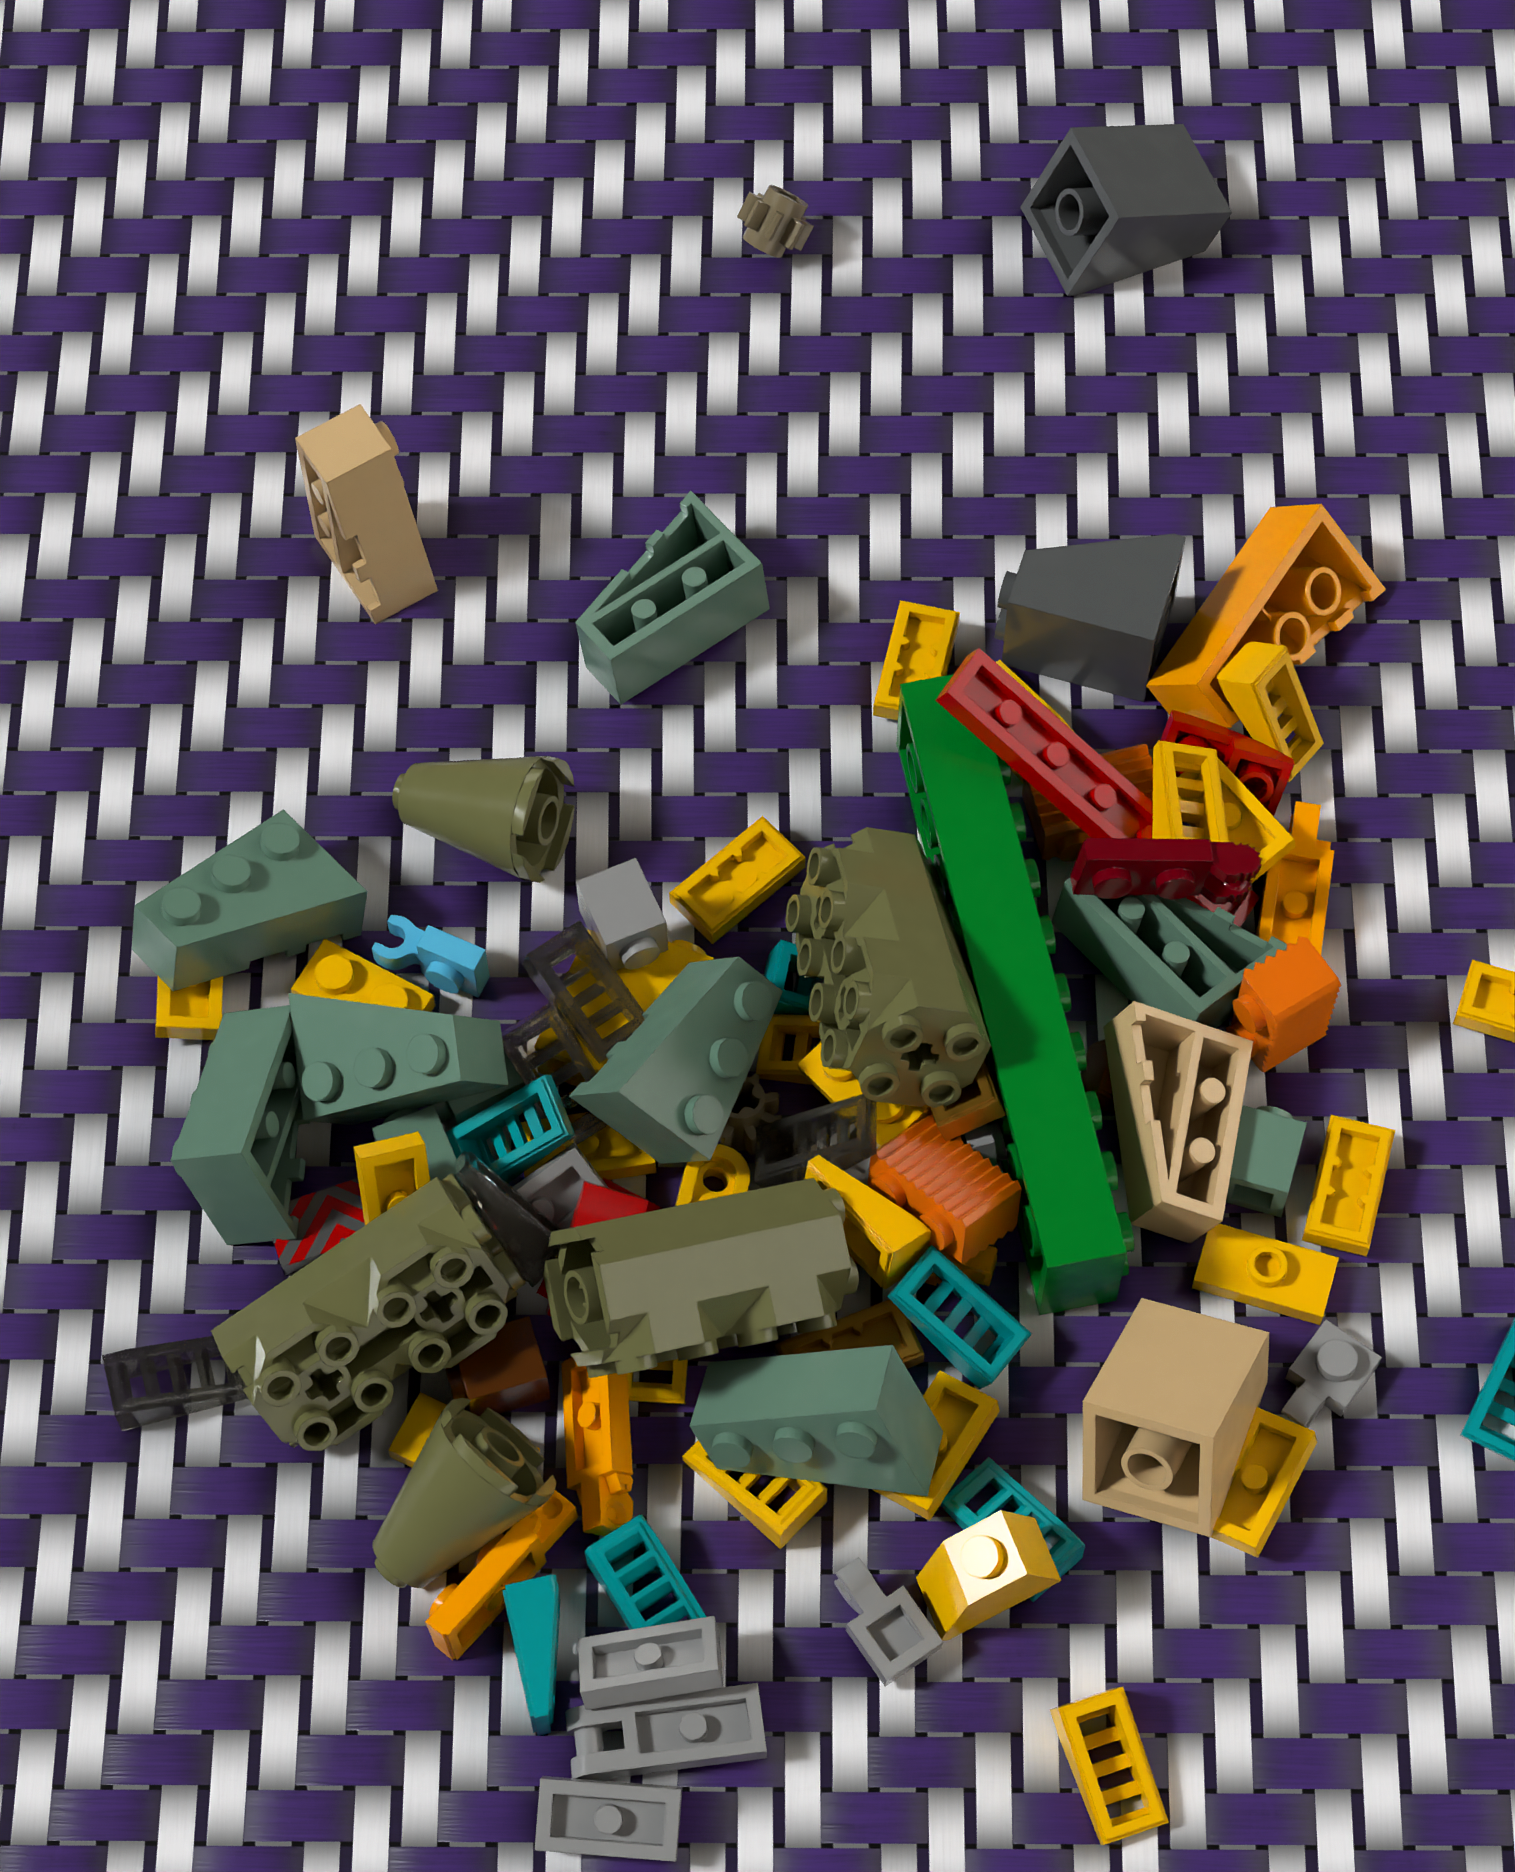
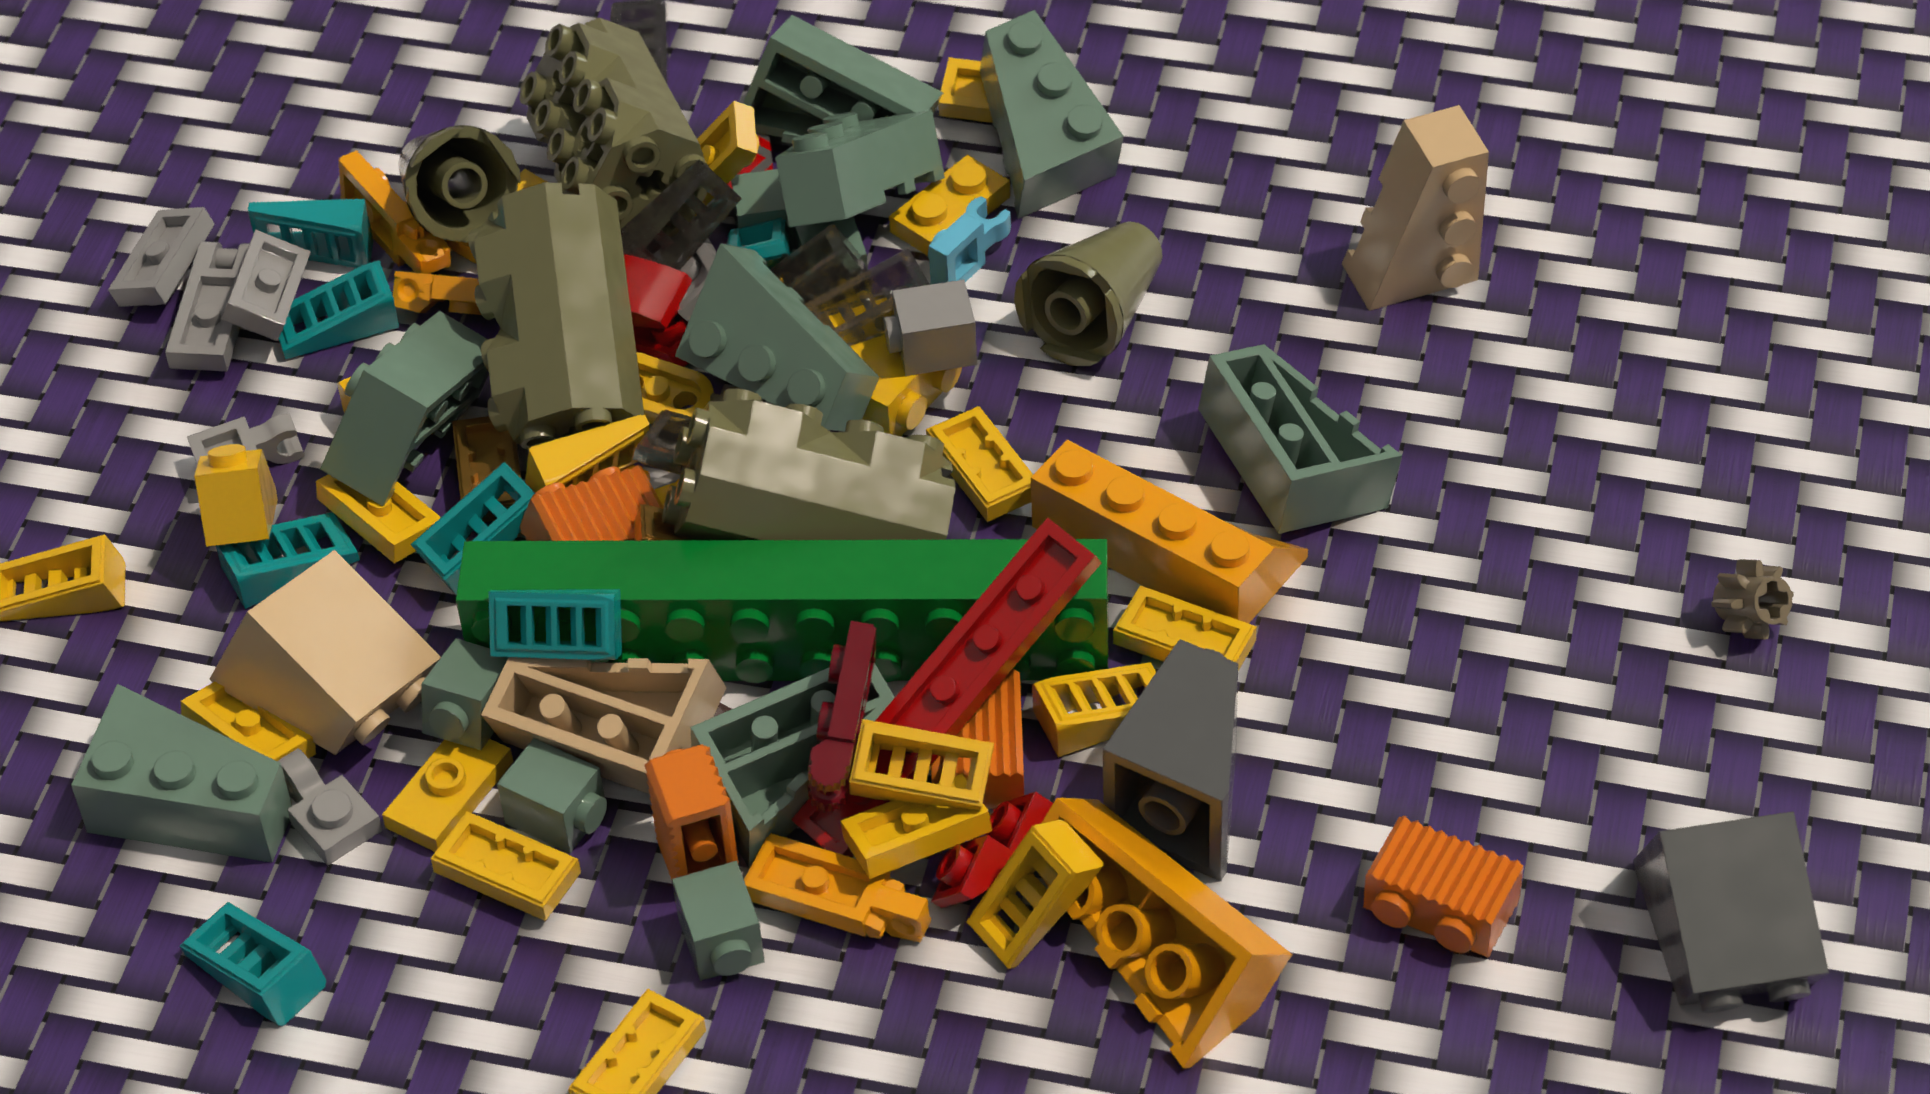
camera: 105 degrees right, 15 degrees down
none -> sand green wedge [71,684,292,863]
none -> sand green brick [421,638,508,750]
none -> teal slope [489,589,622,660]
none -> sand green brick [672,861,765,981]
none -> light orange wedge [1030,440,1308,623]
none -> orange brick [1363,816,1523,957]

